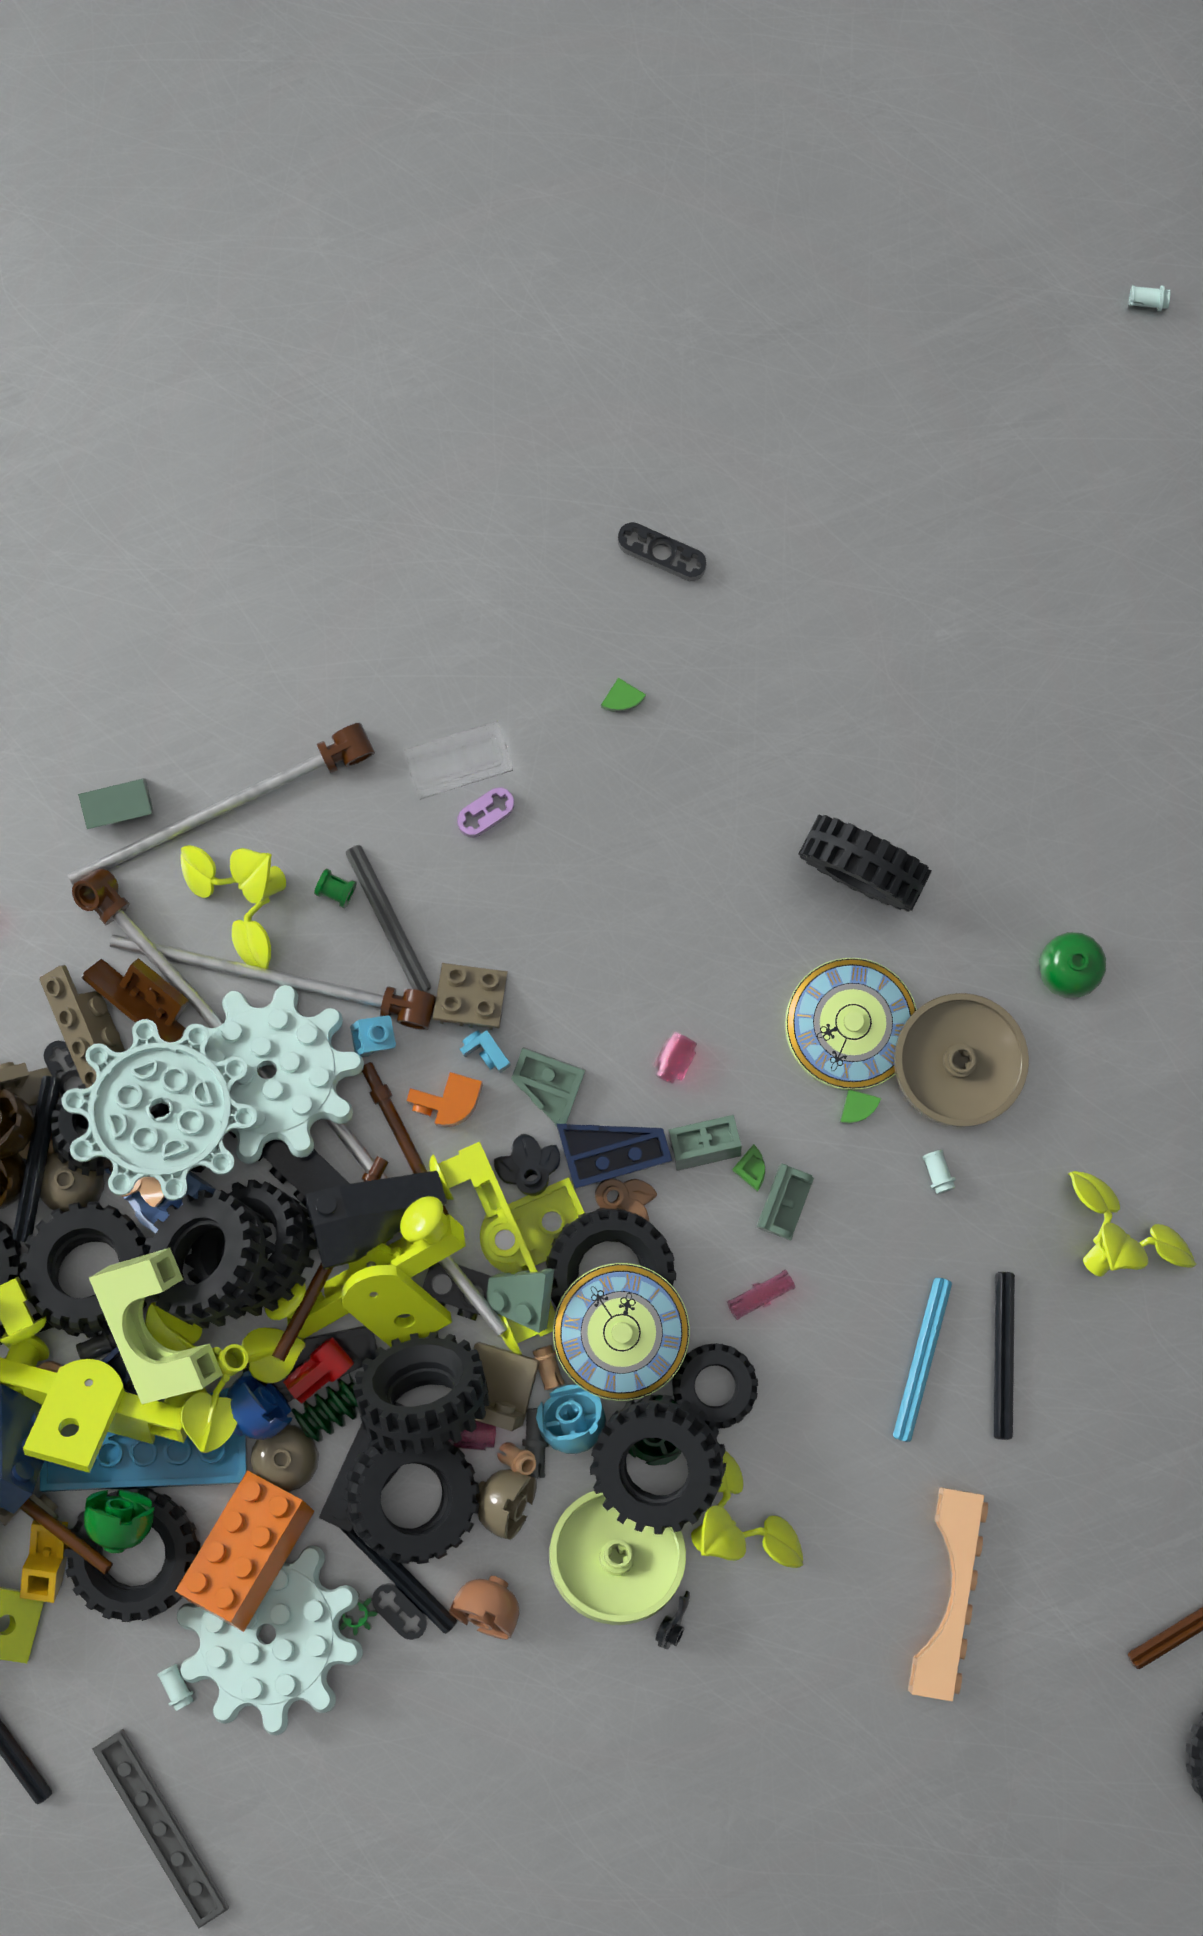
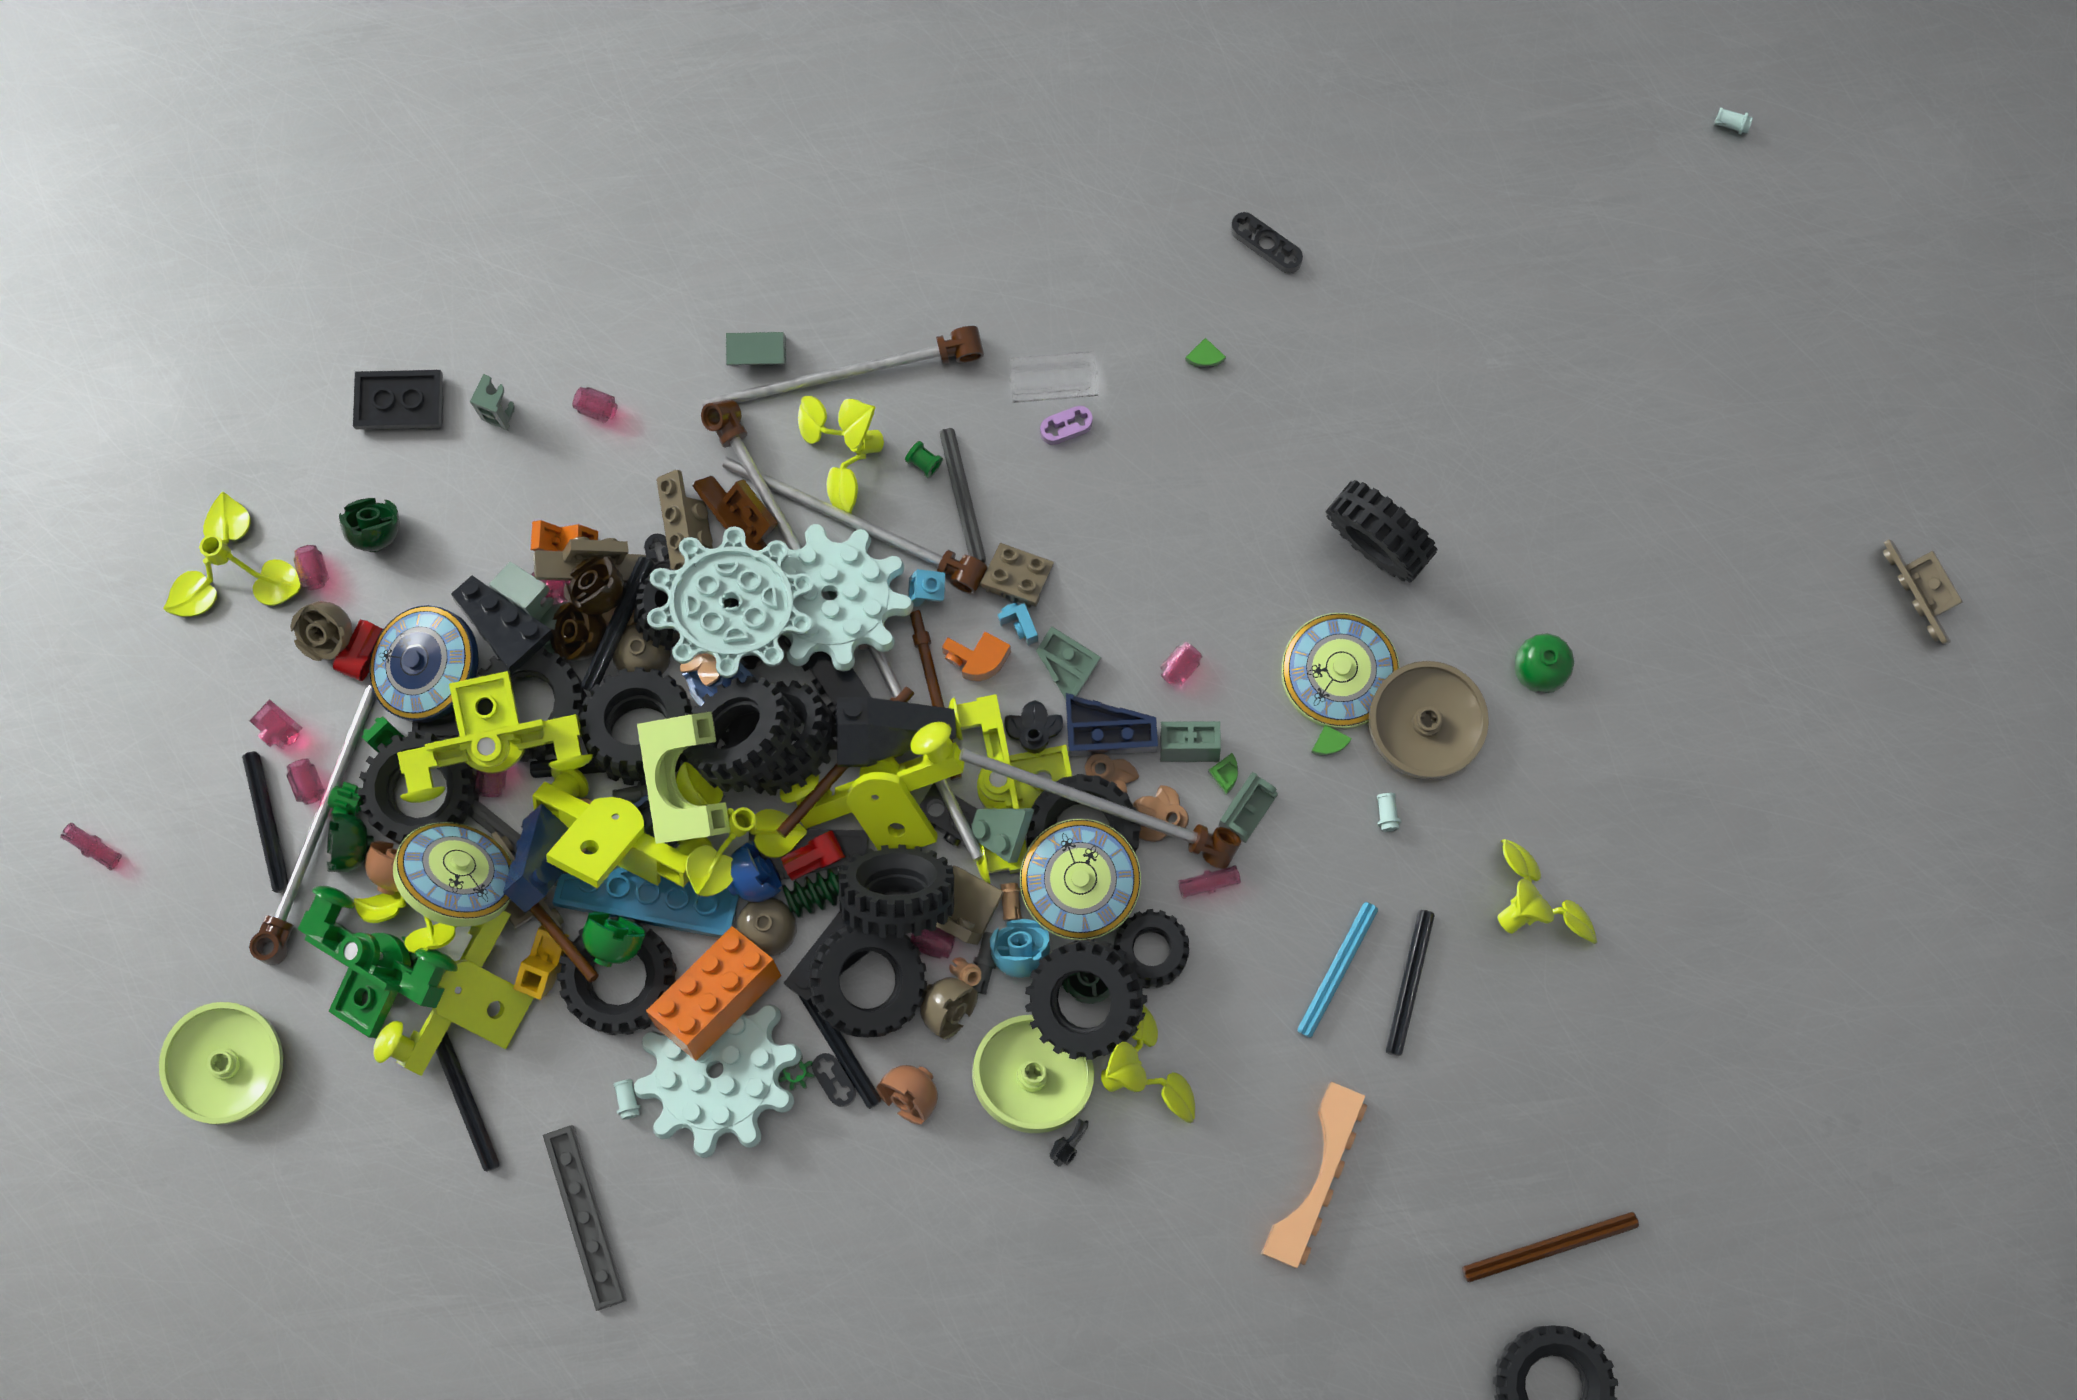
camera: 20 degrees right, 5 degrees down
none -> flat silver piece [959,748,1241,869]
none -> medium nougat plate [1133,785,1189,842]

